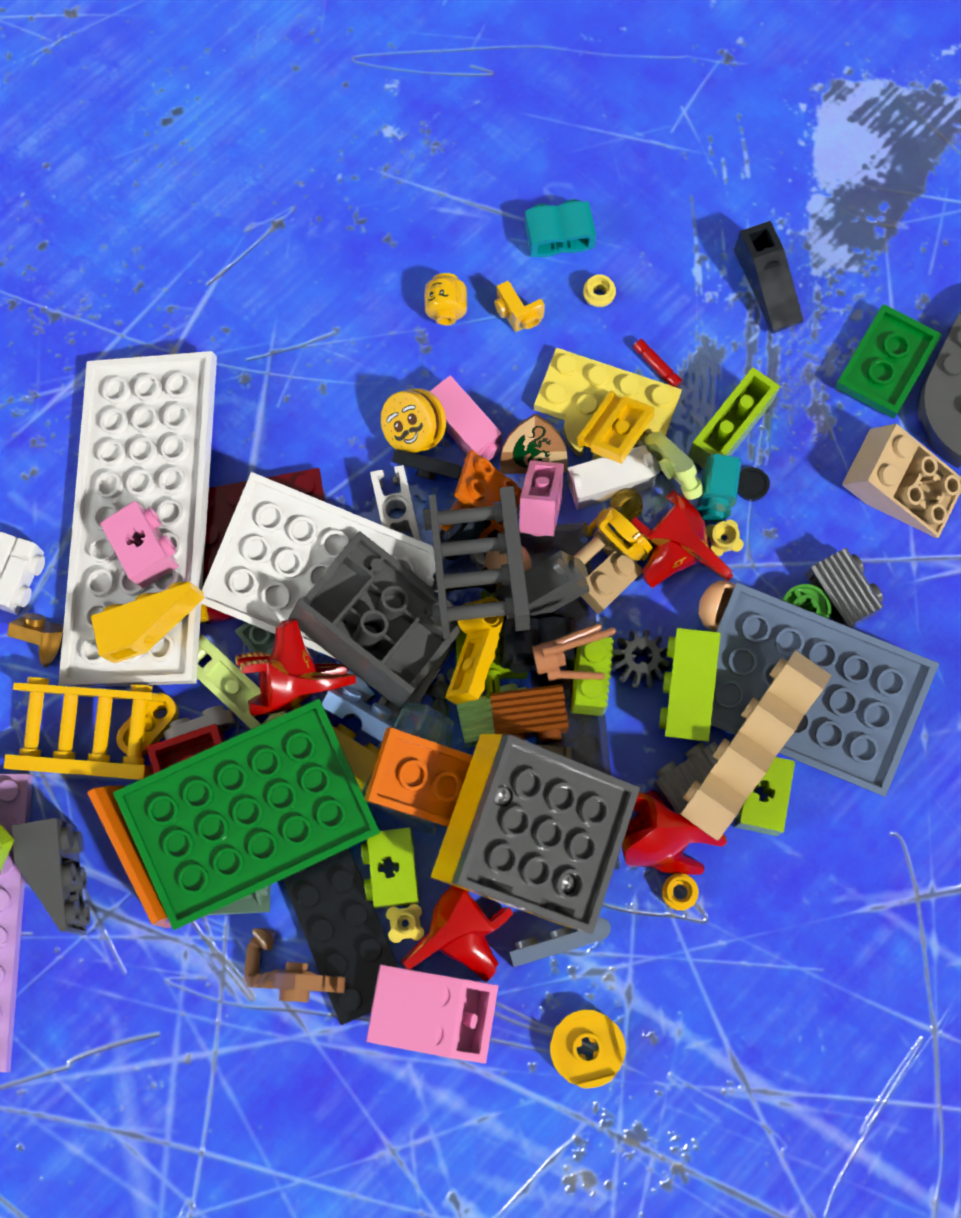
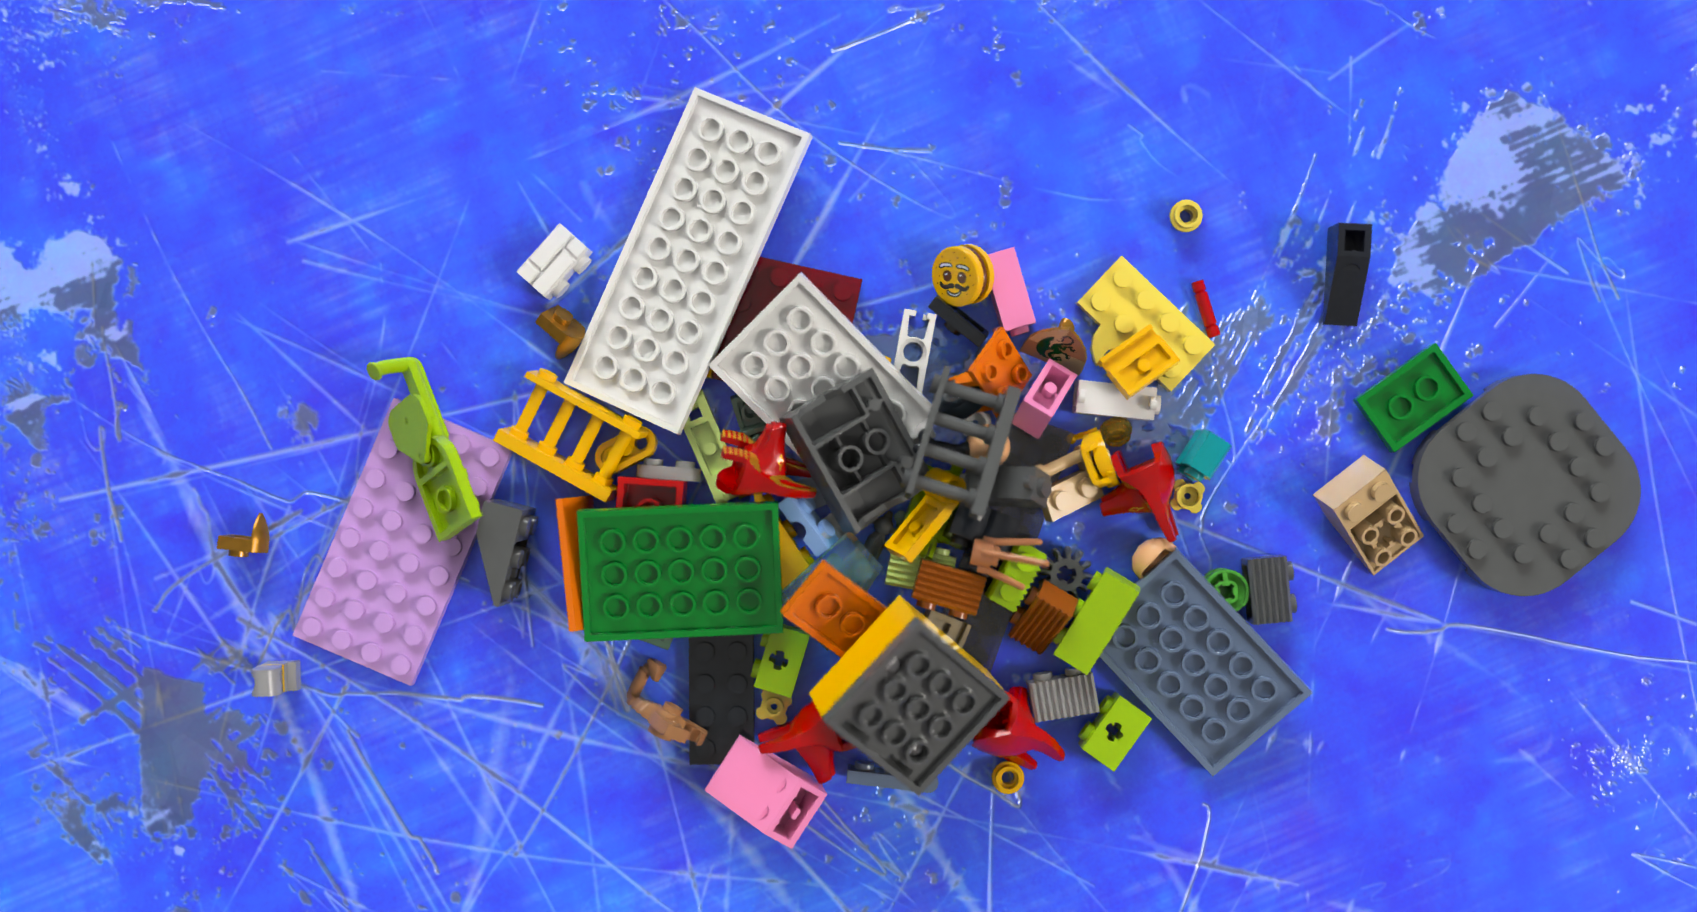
camera: 25 degrees right, 15 degrees up
yellow slope [91,581,205,664] -> none
bright pink brick [100,501,179,589] -> none
yellow head [424,273,467,326] -> none
yellow bracket [494,280,545,332] -> none
teal brick [524,199,596,257] -> none
yellow plate [550,1010,626,1088] -> none
yellowish green plate [644,432,704,500] -> none
tan brick [681,650,832,841] -> none
lime brick [688,367,780,469] -> none
black piece [737,467,770,501] -> none
none -> dark orange brick [1008,579,1079,655]

